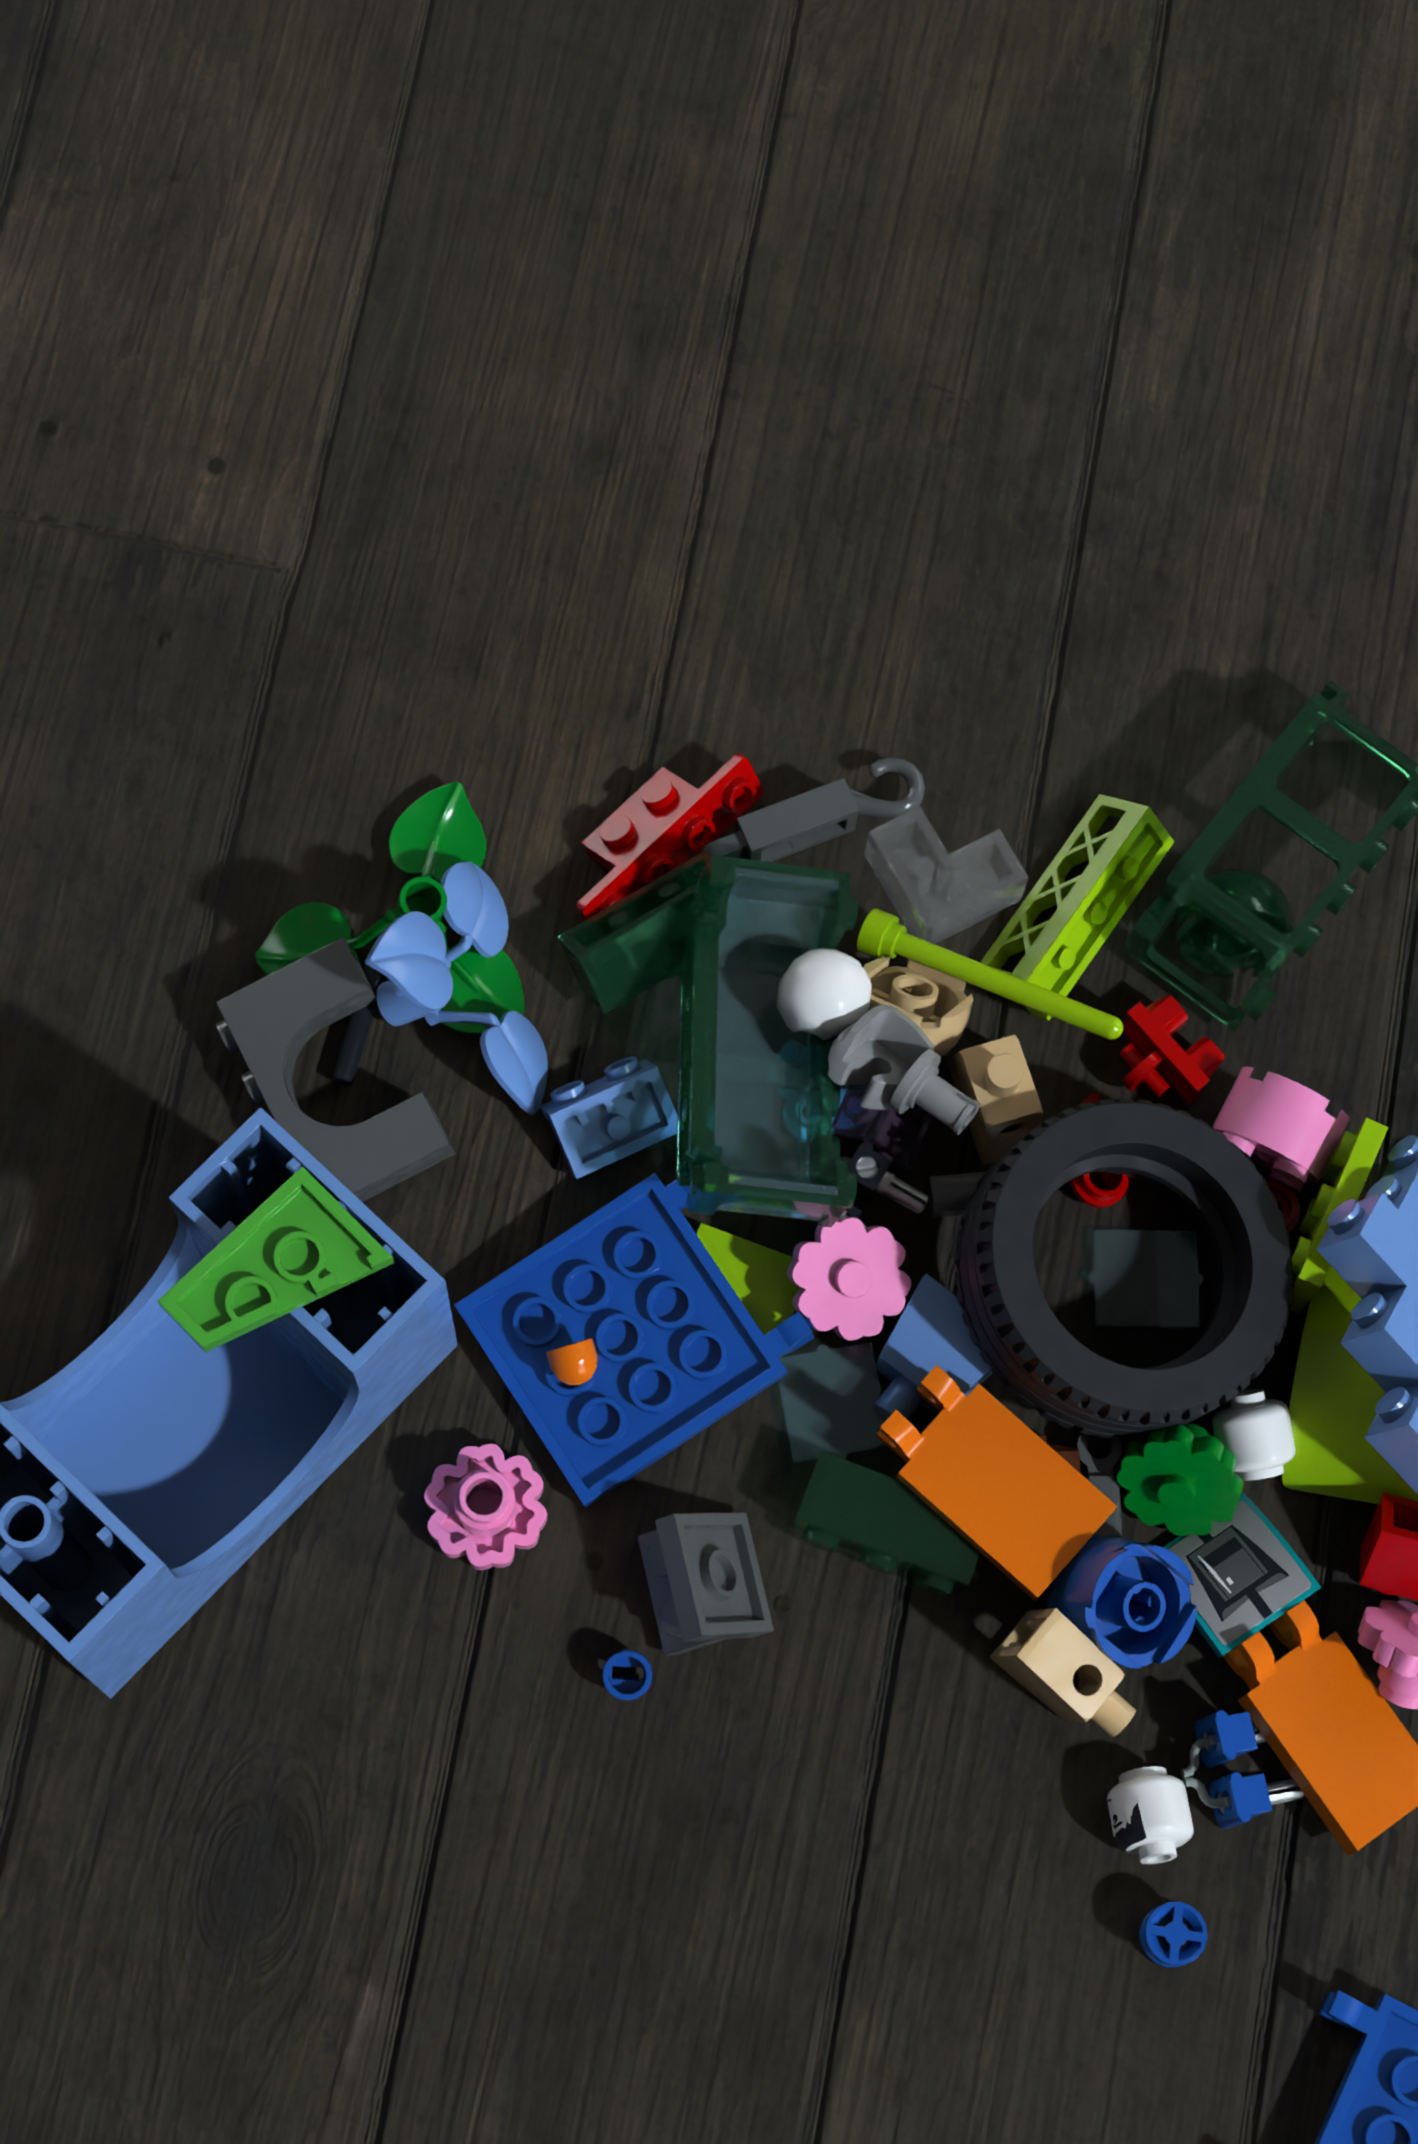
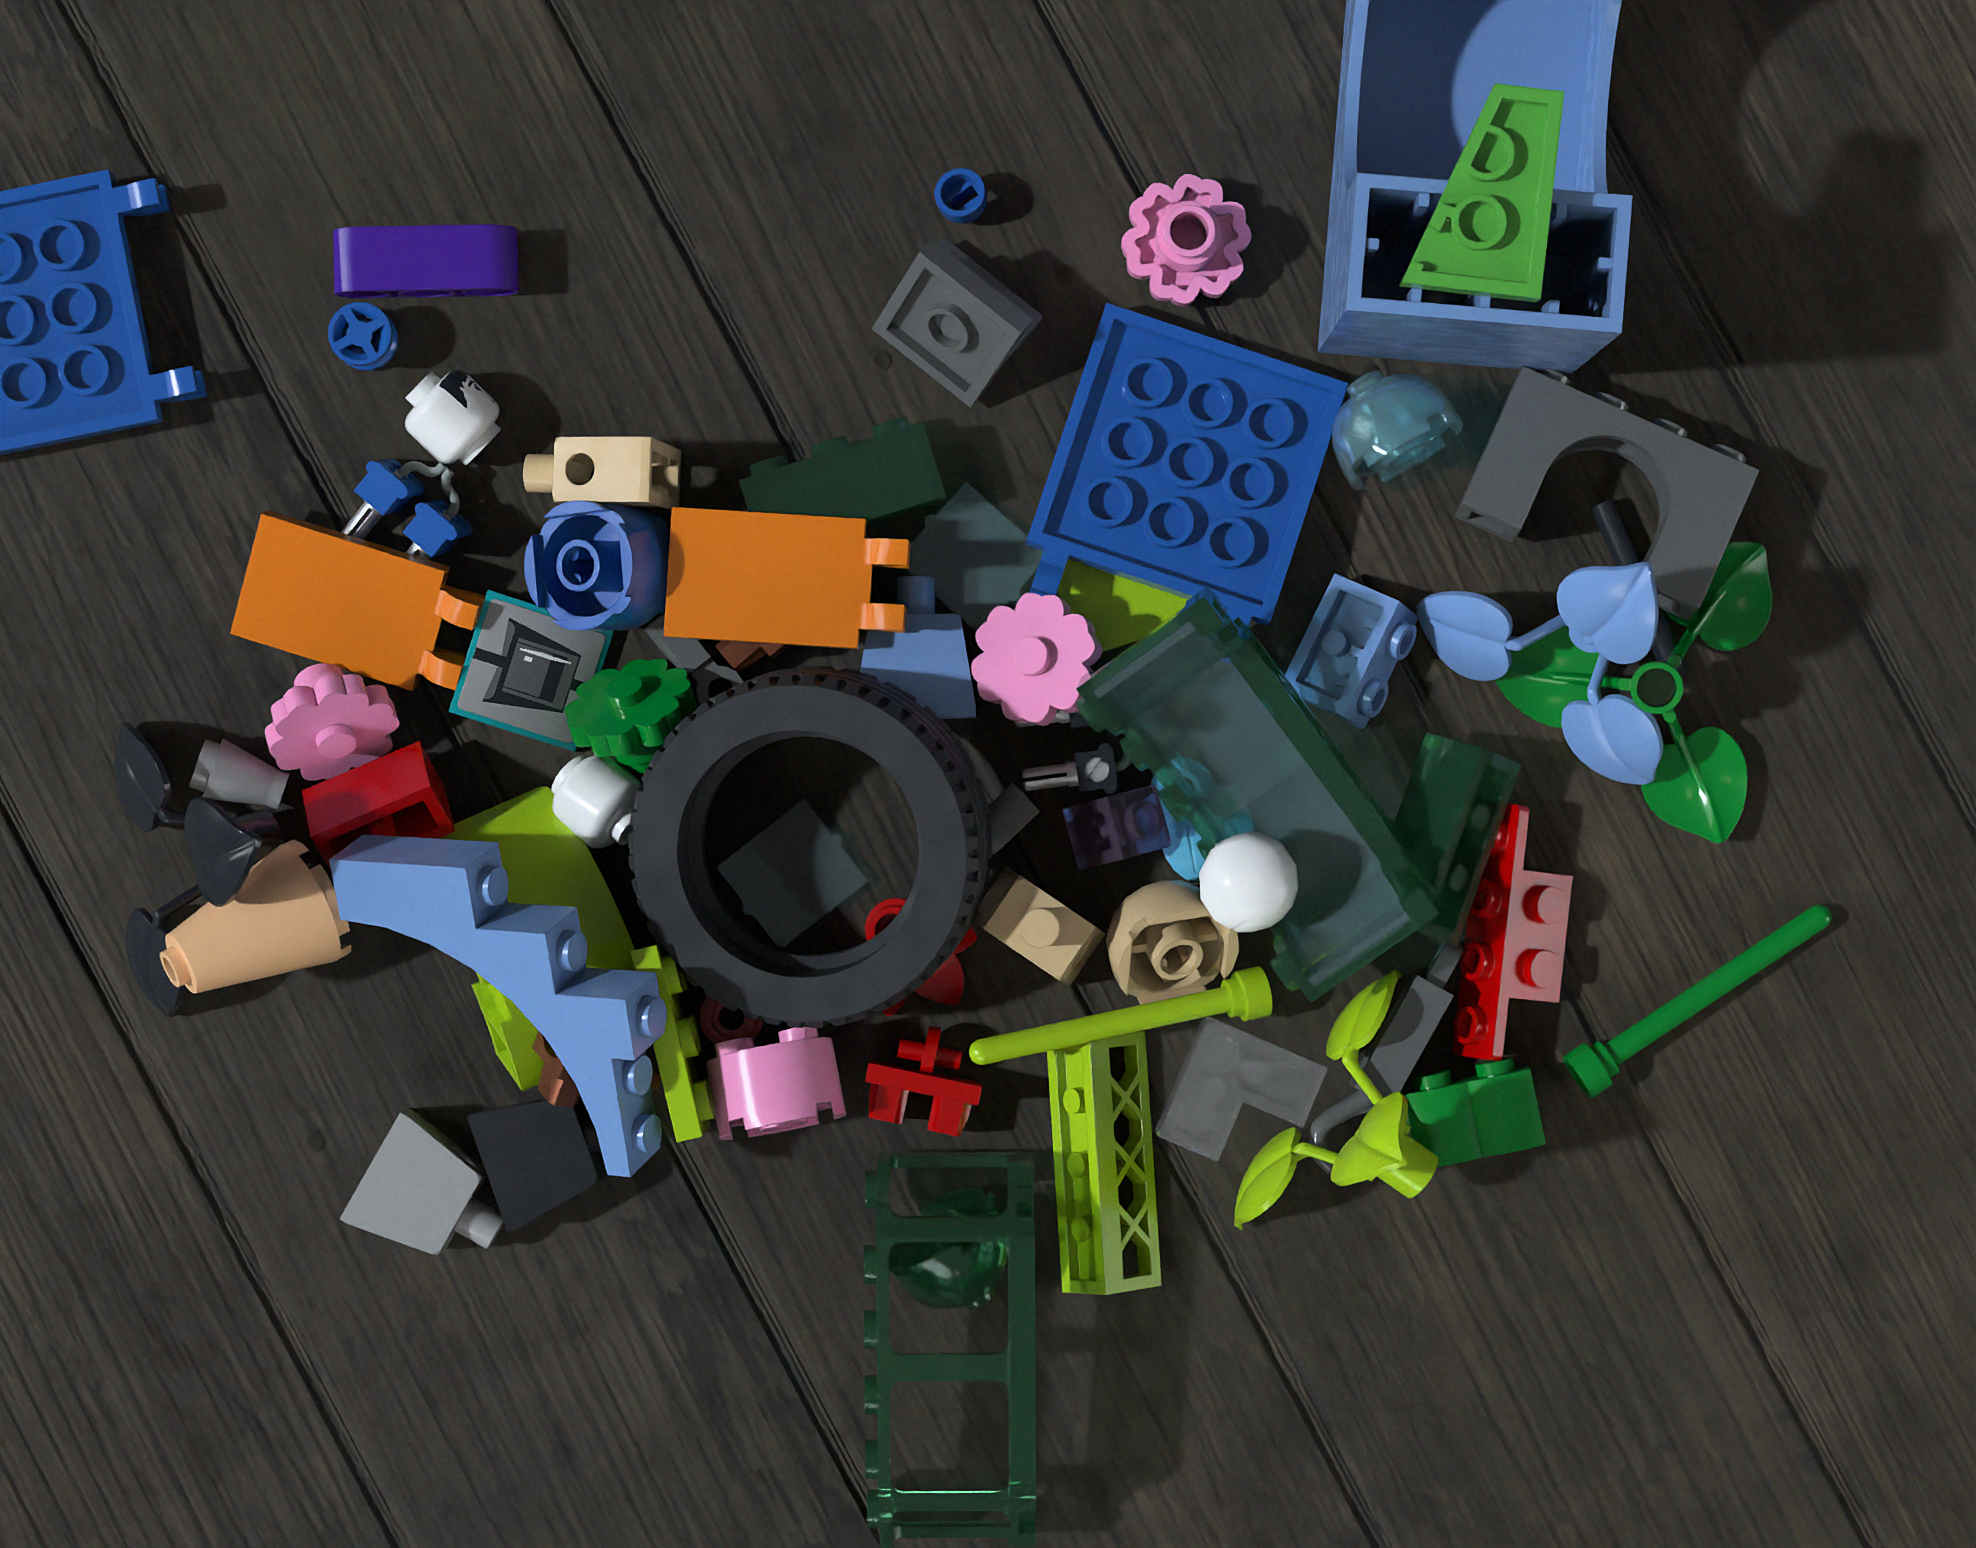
camera: 140 degrees right, 15 degrees up
orange hinge [546,1338,598,1385] -> none
light grey piece [828,1005,980,1135] -> none
none -> dark purple beam [333,224,519,299]
none -> lime plant [1234,969,1438,1230]
none -> clear light blue cylinder [1332,370,1463,491]
none -> green brick [1400,1056,1546,1167]
none -> green piece [1562,904,1832,1099]

